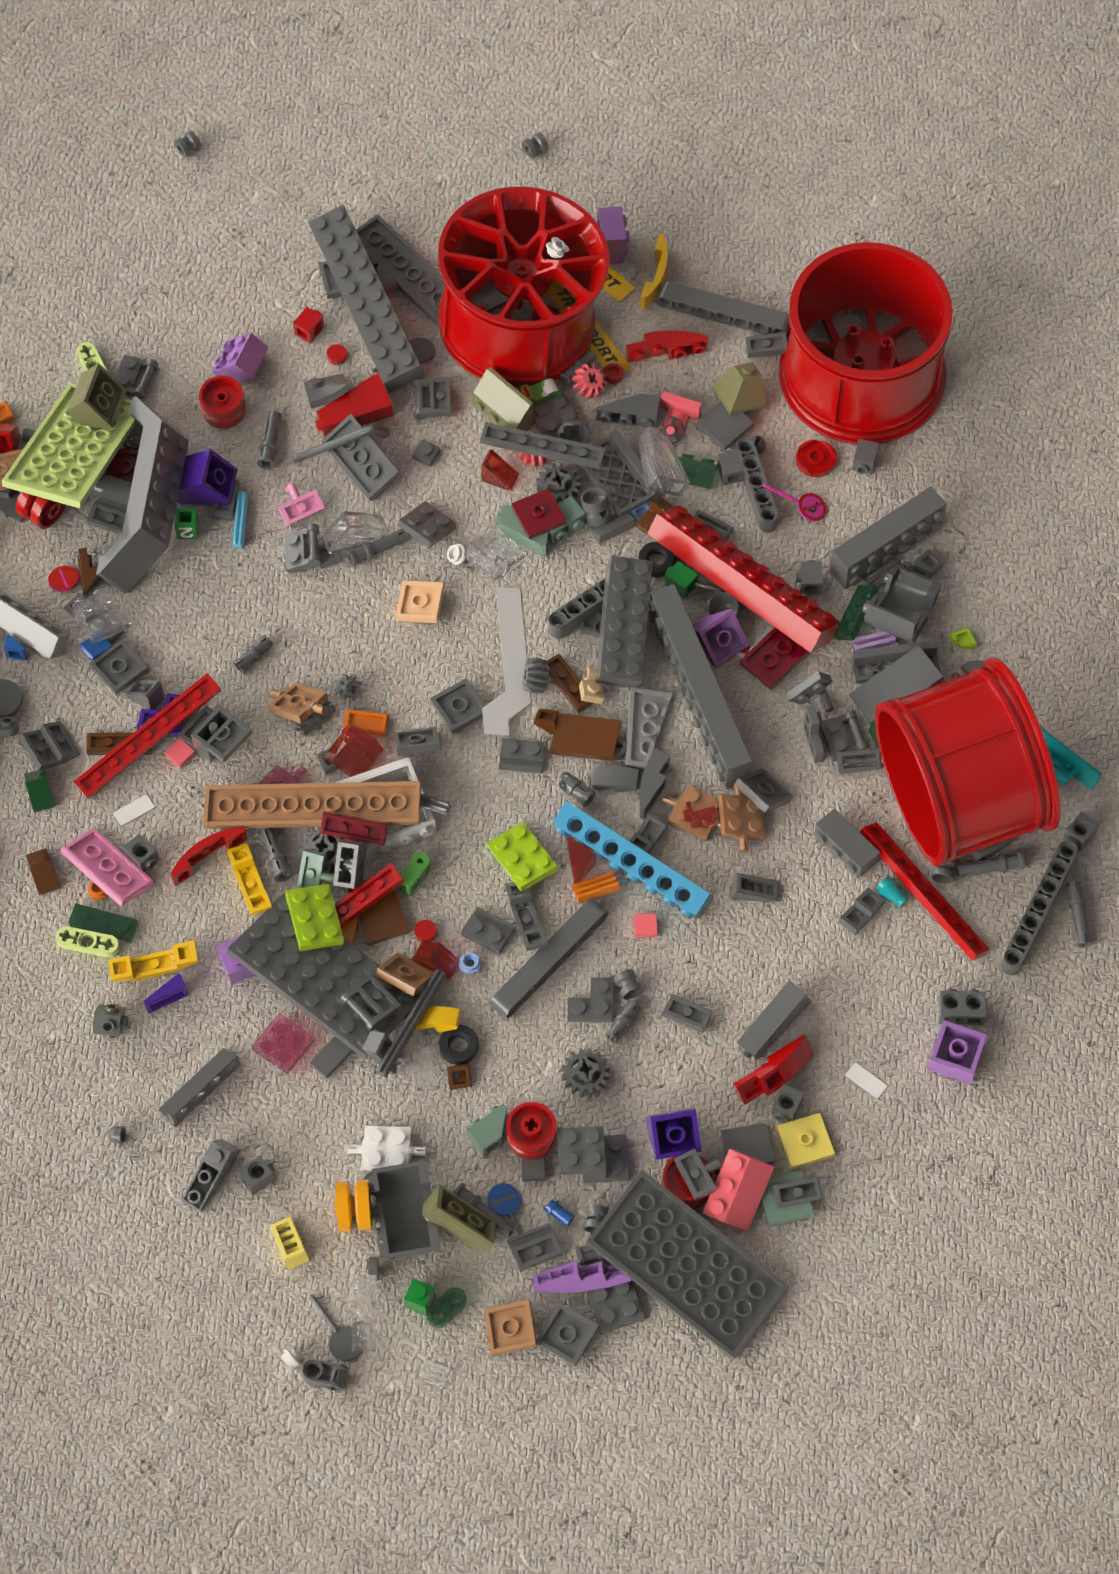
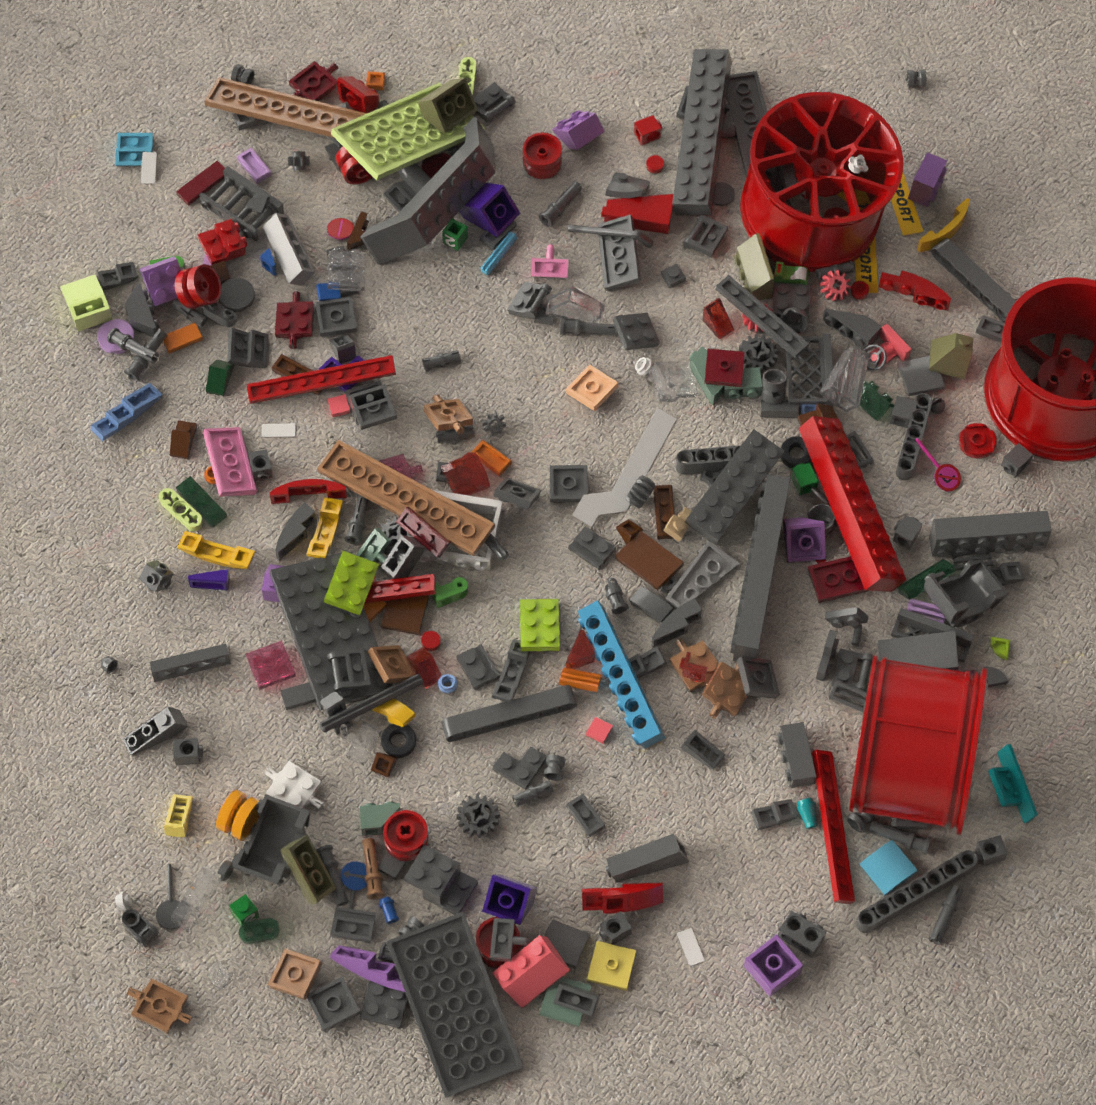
camera: 30 degrees right, 0 degrees up
none -> medium nougat plate [127,978,192,1034]
none -> dark red plate [275,291,314,349]
none -> dark grey slope [275,502,316,561]
none -> medium nougat pin [362,838,385,900]
none -> medium azure slope [860,840,918,896]

